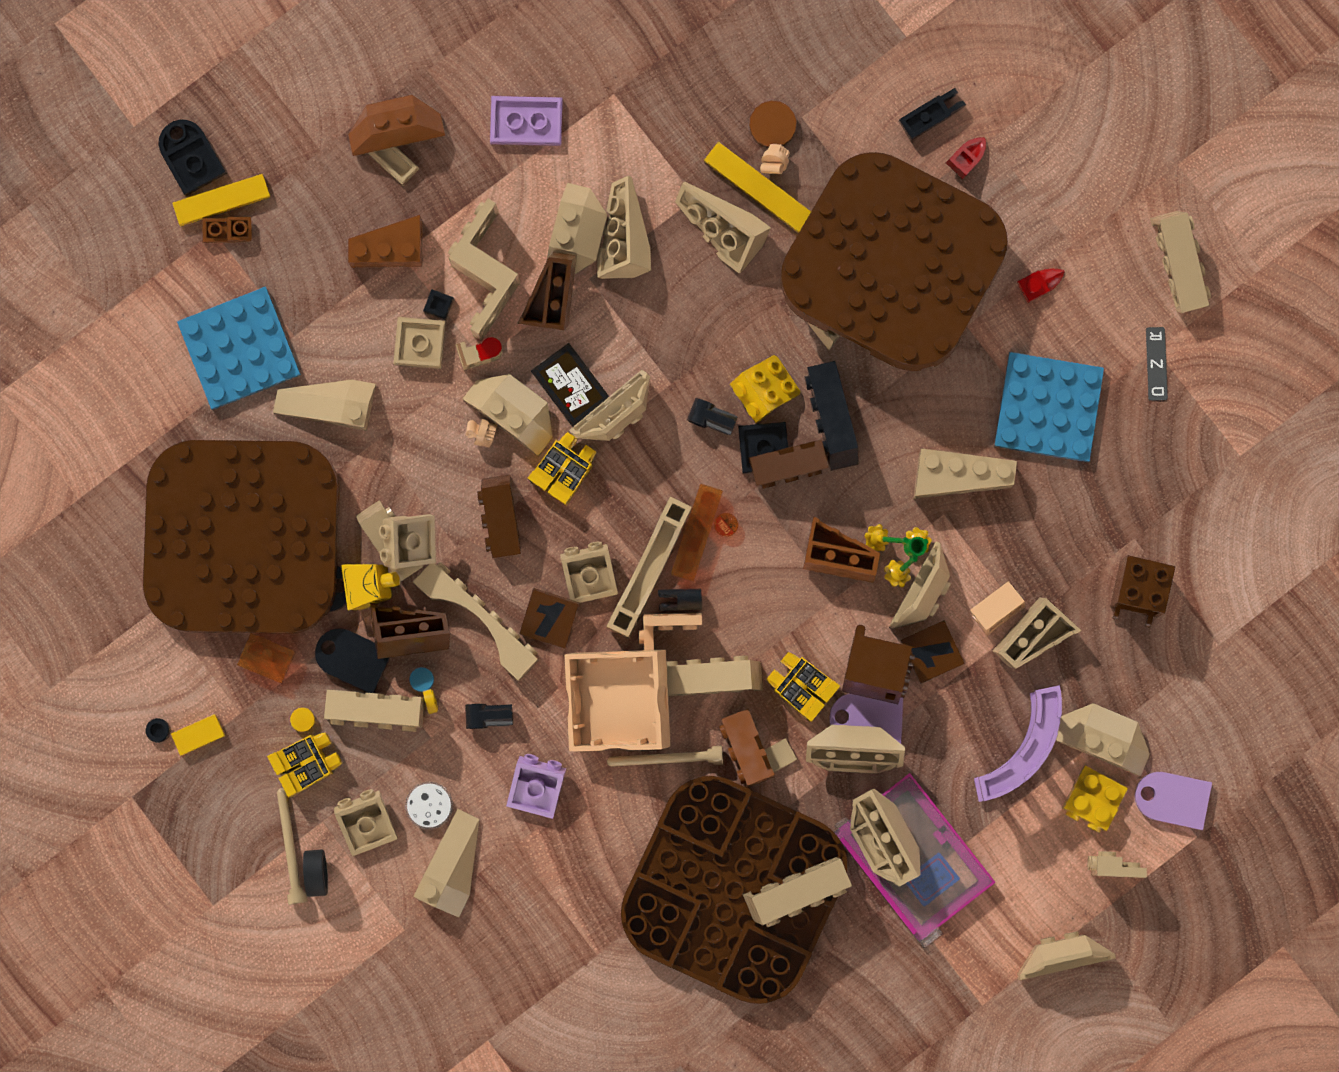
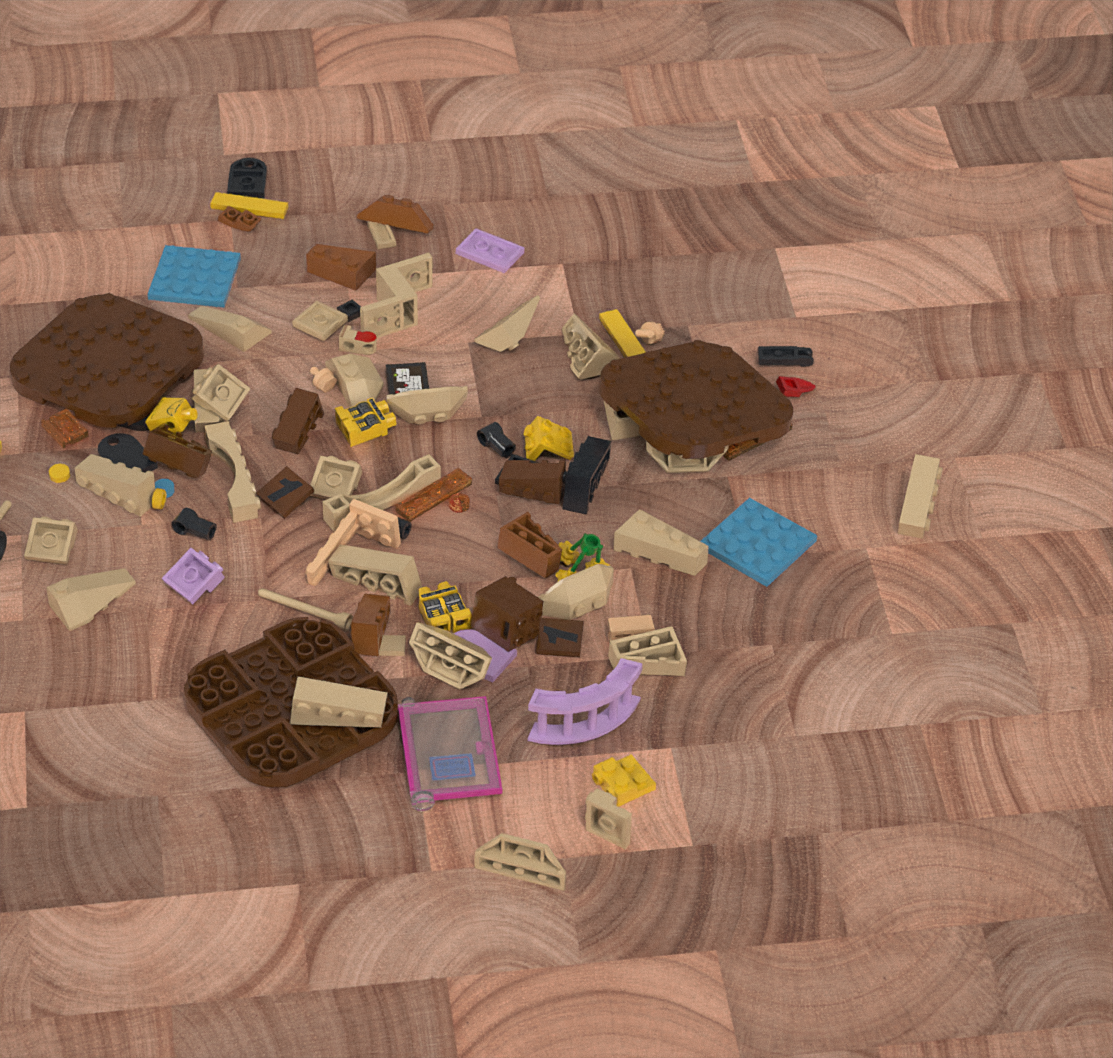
camera: 25 degrees right, 40 degrees down
yellow hips [267,732,343,797] -> none
white tile [405,781,453,830] -> none
reddish brown wedge [517,252,577,331] -> none
tan wedge [546,183,607,274] -> none
light nougat tile [565,650,670,751] -> none
dark orange tile [749,100,797,147] -> none
tan wedge [850,789,921,886] -> none
red plate [1017,268,1065,303] -> none
tan wedge [1055,703,1150,776] -> none
reddish brown container [1110,555,1176,628] -> none
lavender tile [1135,772,1212,830] -> none
dark grey sticker [1146,327,1168,400] -> none

